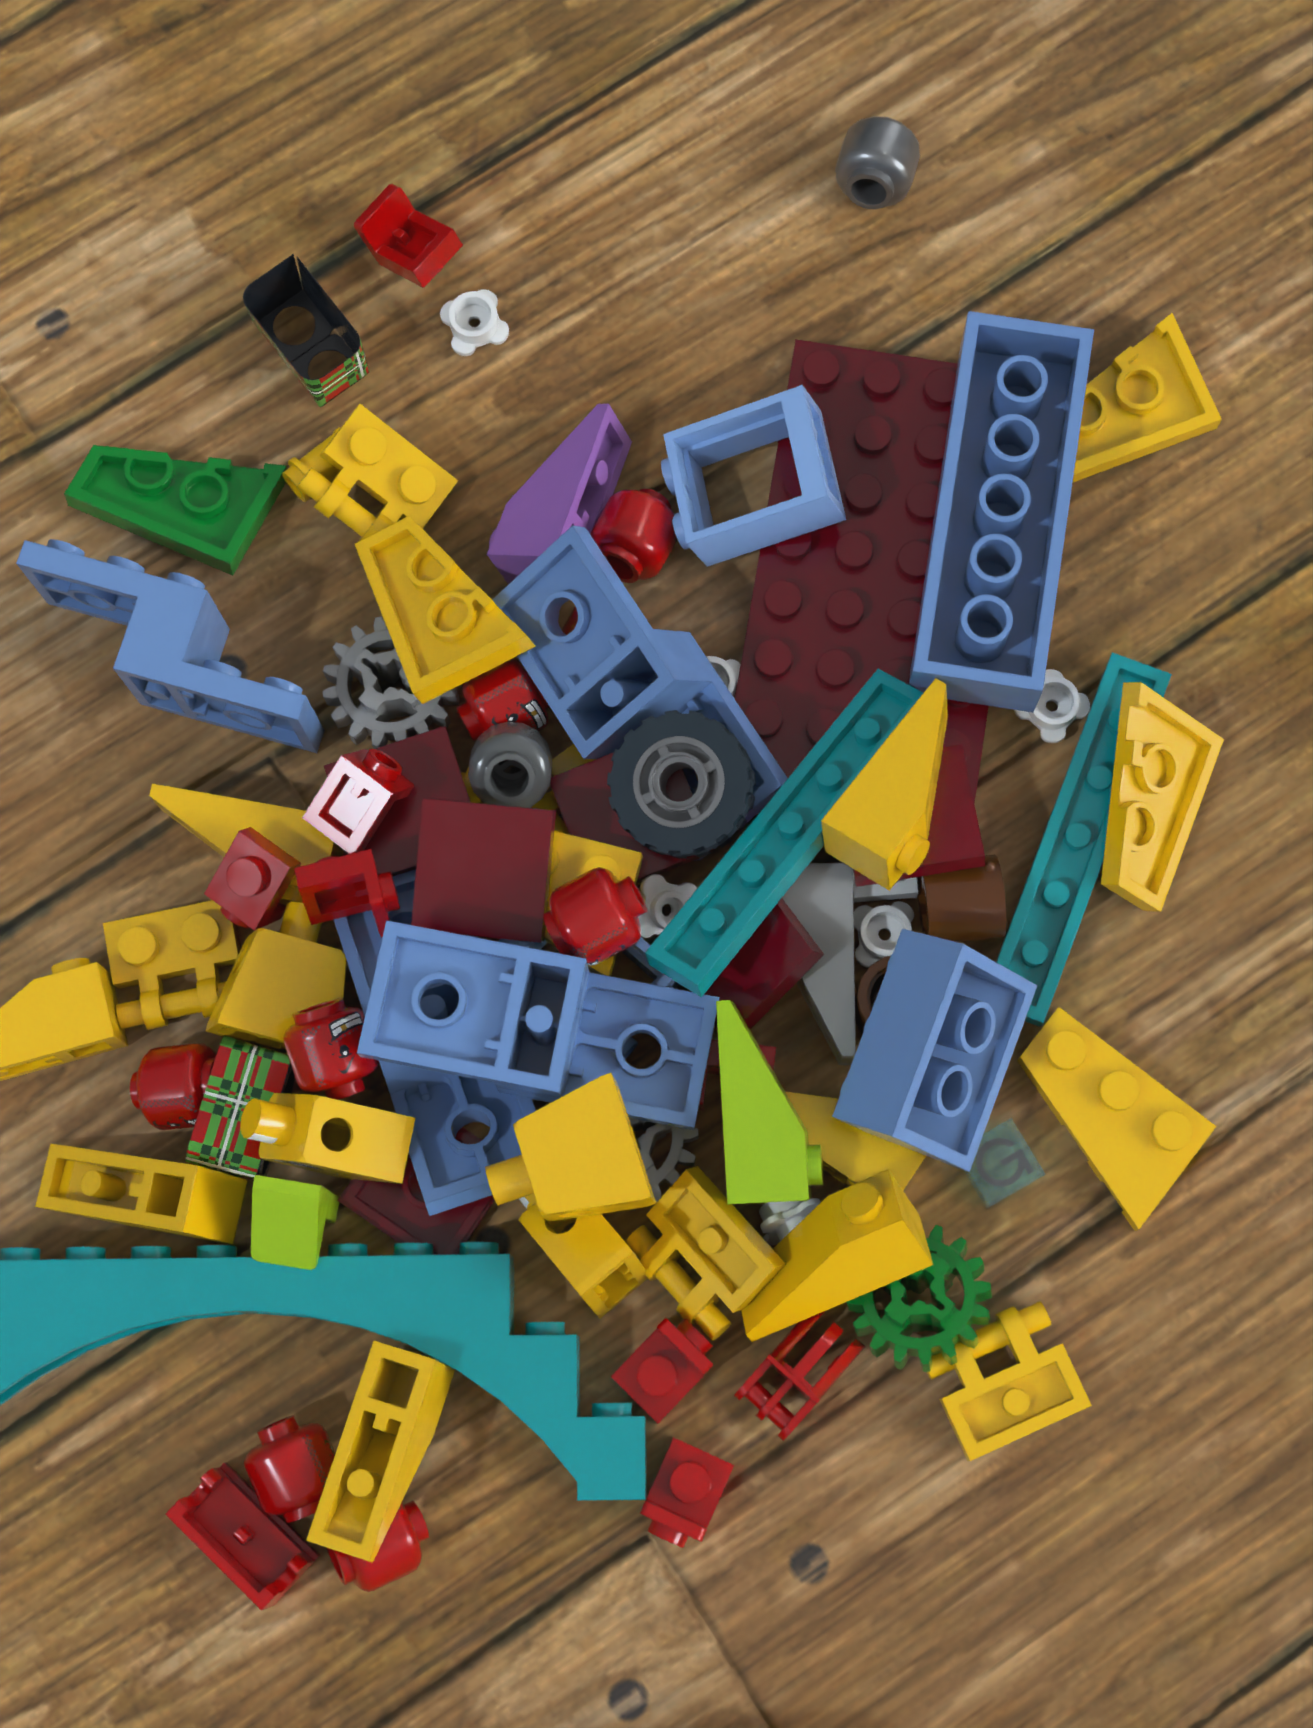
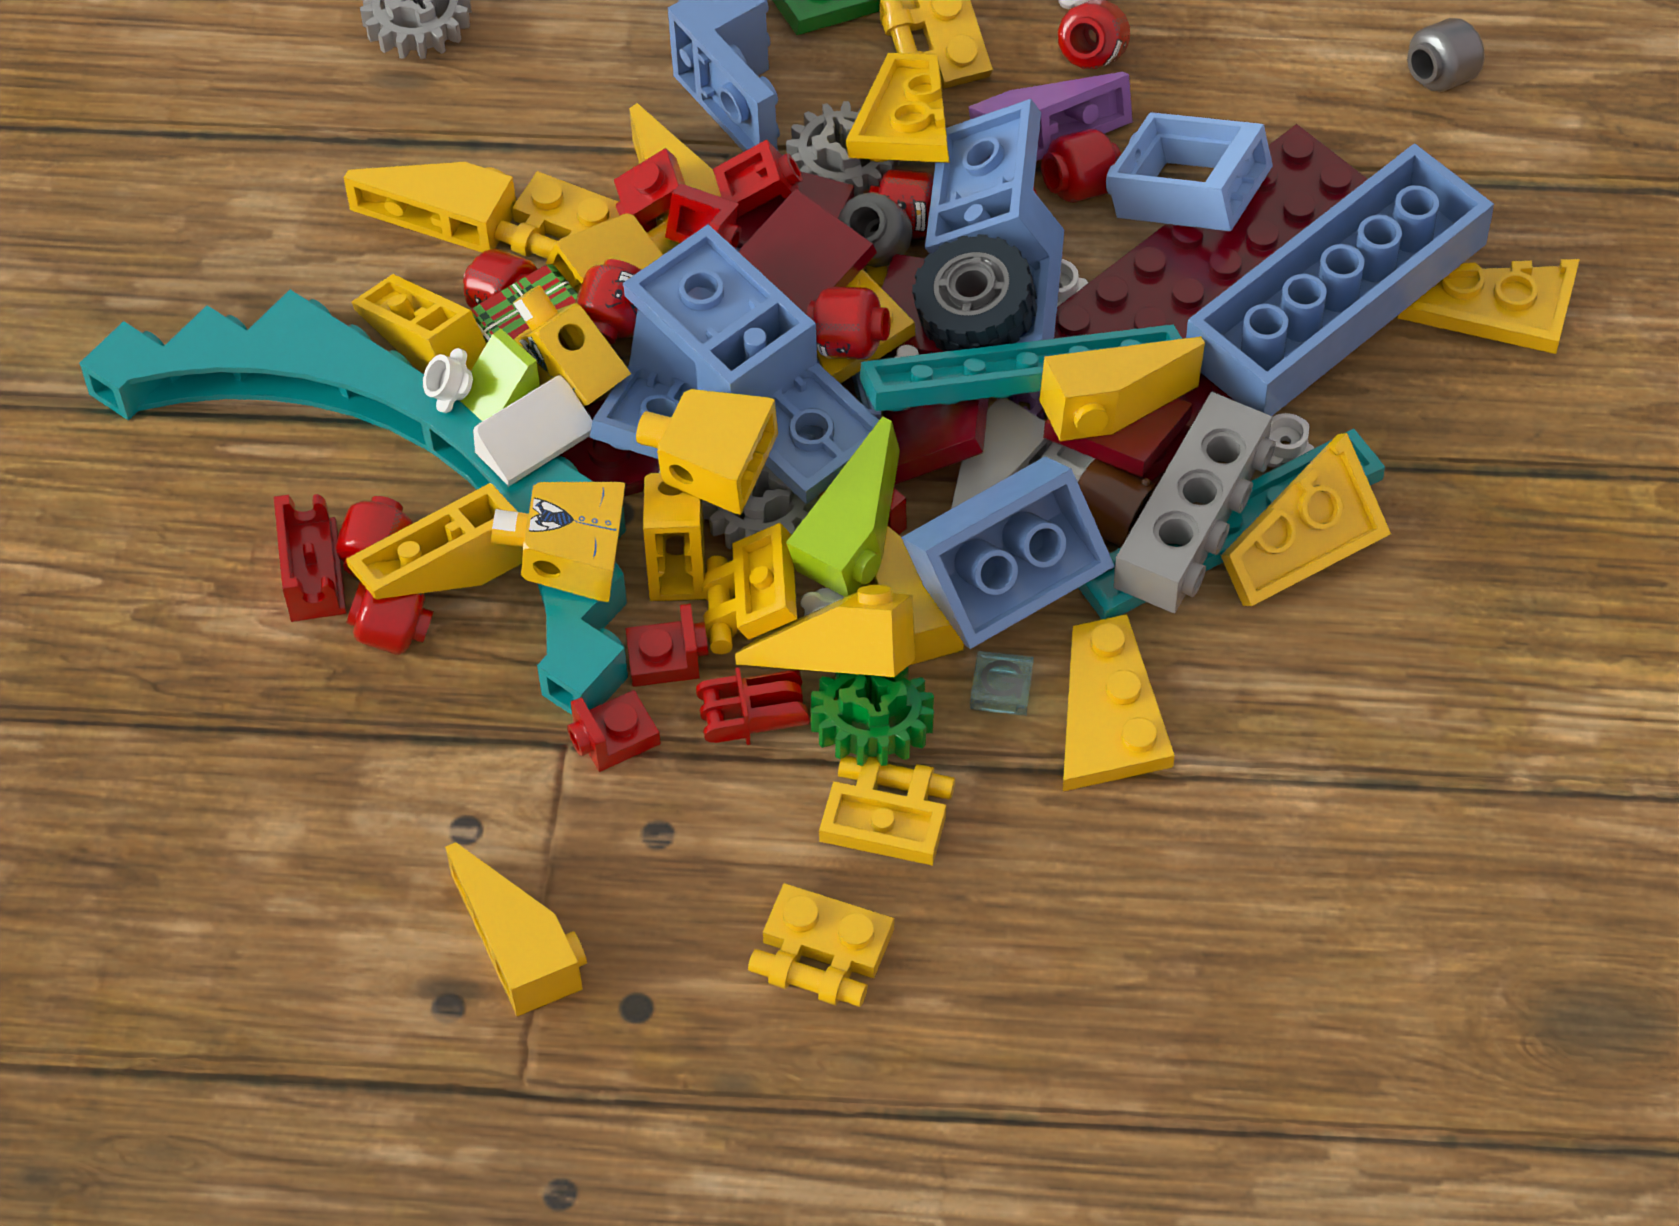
camera: 35 degrees right, 20 degrees down
none -> white plate [423,348,473,413]
none -> white slope [473,375,592,486]
none -> yellow torso [491,482,625,602]
none -> yellow plate [748,883,894,1007]
none -> red head [1058,0,1130,69]
none -> light grey brick [1114,392,1276,614]

